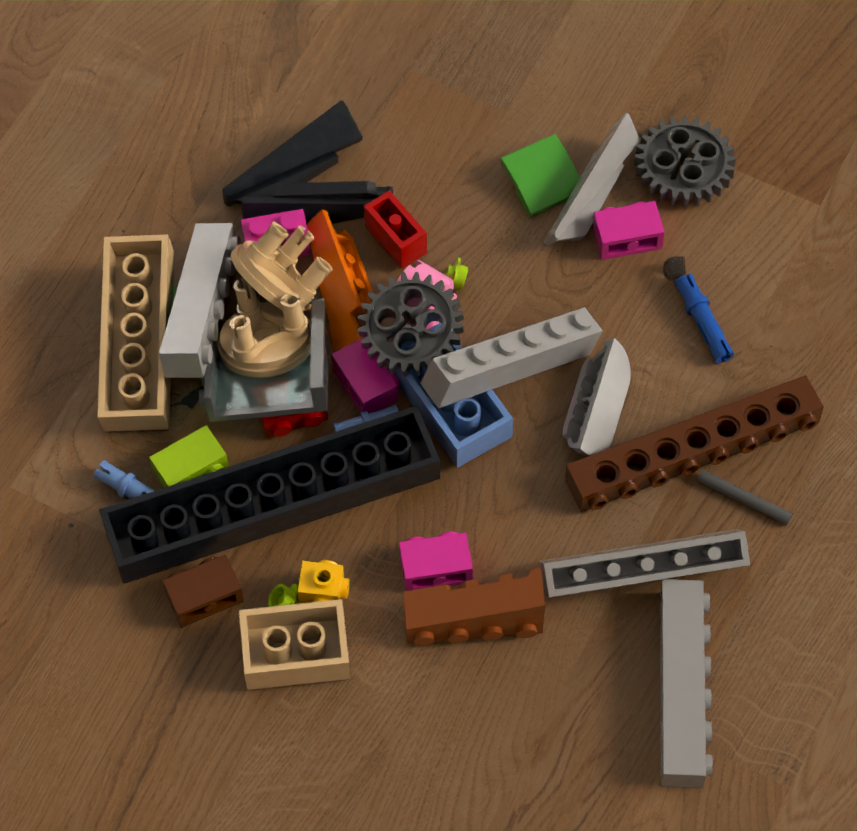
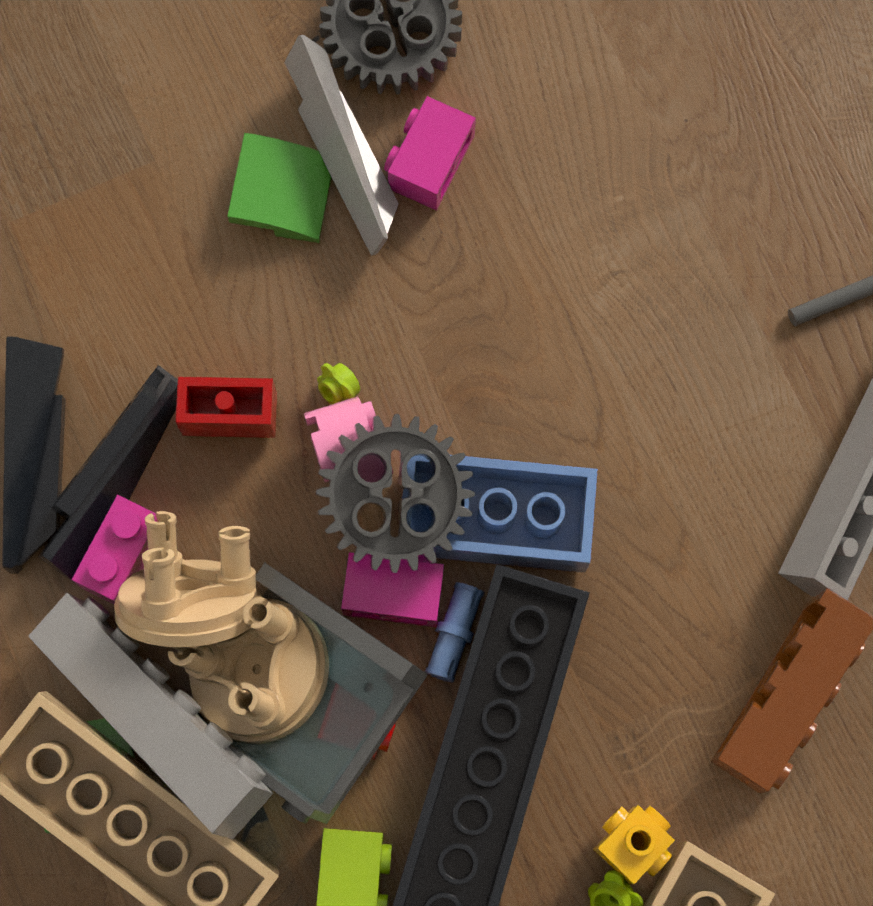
camera: 55 degrees left, 15 degrees up
orange wedge [307,209,374,352] -> none
dark pink brick [399,531,473,591] -> none
light grey brick [420,307,603,408] -> none
light grey brick [562,338,631,456] -> none
reddish brown brick [565,375,824,512] -> none
clear smoke hinge [663,256,686,282] -> none
blue pin [674,274,734,364] -> none

